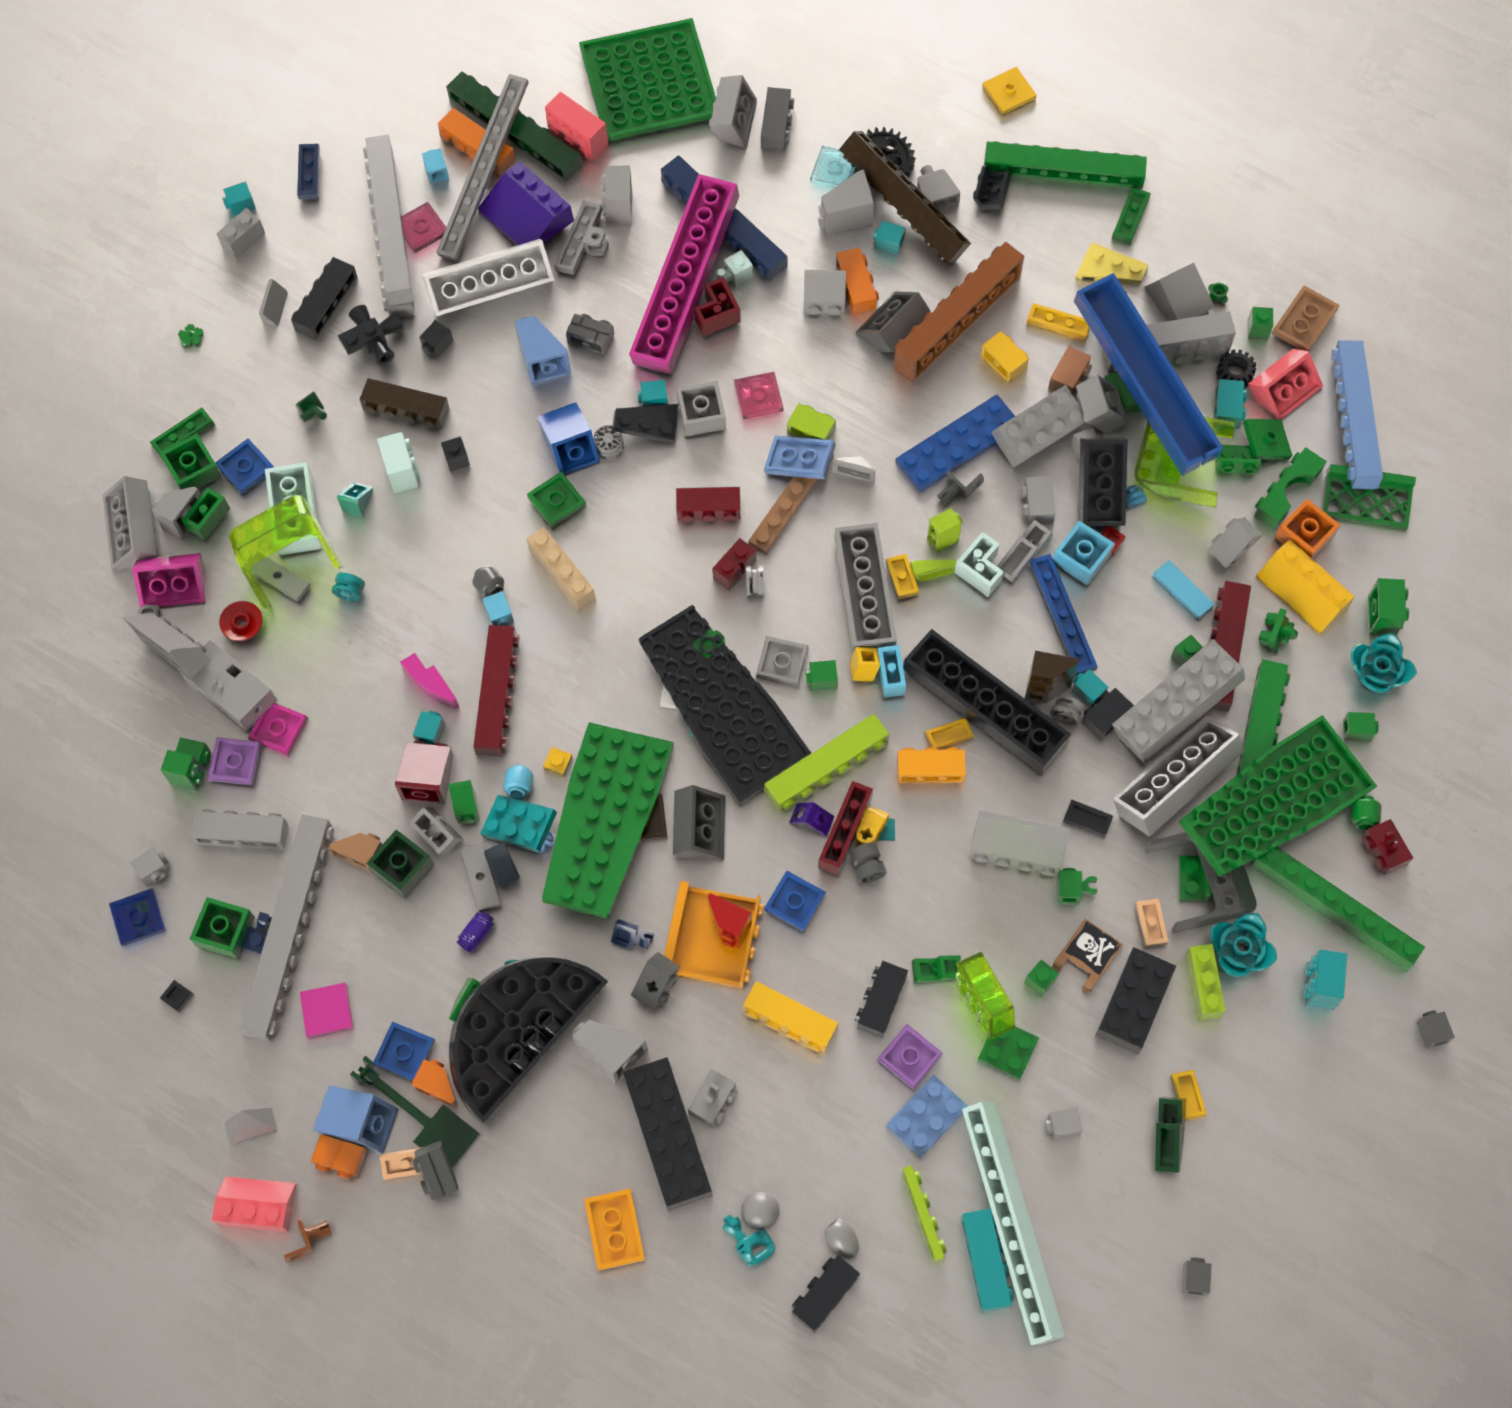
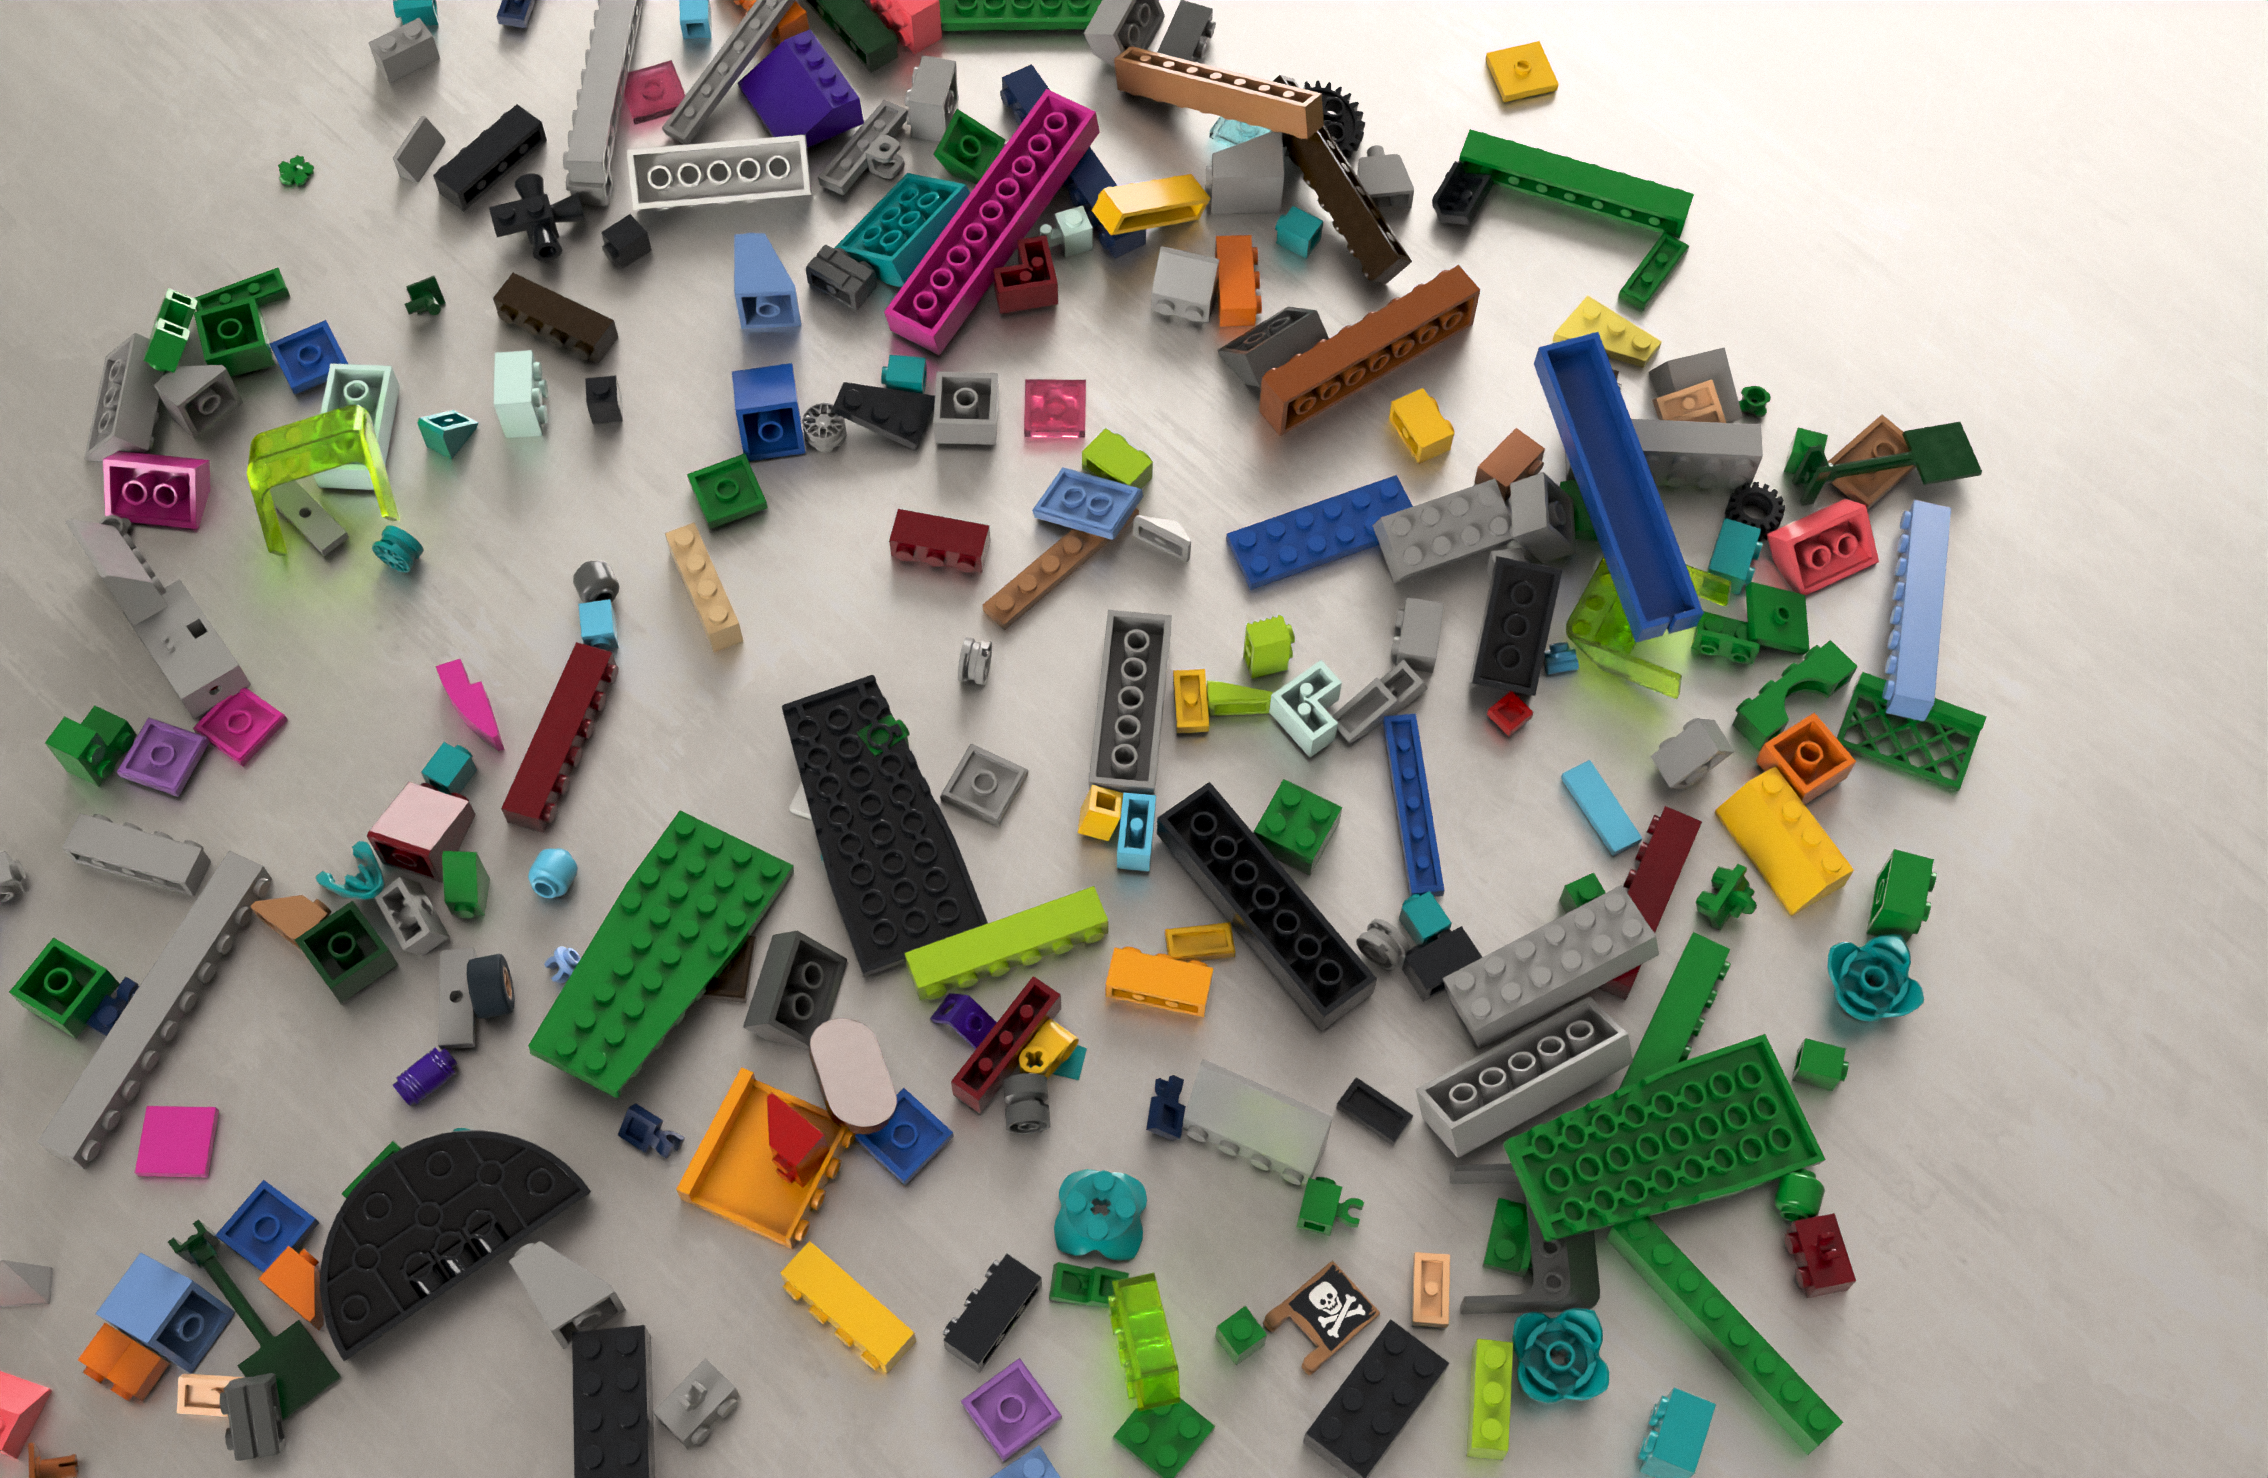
camera: 10 degrees right, 5 degrees down
green brick [182,487,230,541] -> none
red dish [219,601,263,642] -> none
teal plate [480,795,557,853] -> none
yellow plate [543,747,573,776] -> none
dark grey brick [631,952,680,1010] -> none
dark red piece [712,538,757,591] -> none
green brick [805,660,838,691] -> none
dark grey bracket [937,471,984,505] -> none
dark brown slope [1025,650,1079,704] -> none
yellow tile [1026,303,1090,341] -> none
medium azure brick [1053,521,1115,586] -> none
none -> green arch [143,288,198,373]
none -> teal animal [316,841,384,900]
none -> tile [809,1018,897,1134]
none -> teal slope [834,173,970,287]
none -> green slope [933,109,1006,184]
none -> teal brick [1054,1169,1147,1261]
none -> yellow brick [1092,174,1211,235]
none -> medium nougat brick [1114,46,1324,139]
none -> dark blue plate [1146,1075,1186,1141]
none -> green brick [1253,779,1342,876]
none -> light nougat wing [1652,379,1726,423]
none -> dark green piece [1792,422,1982,506]

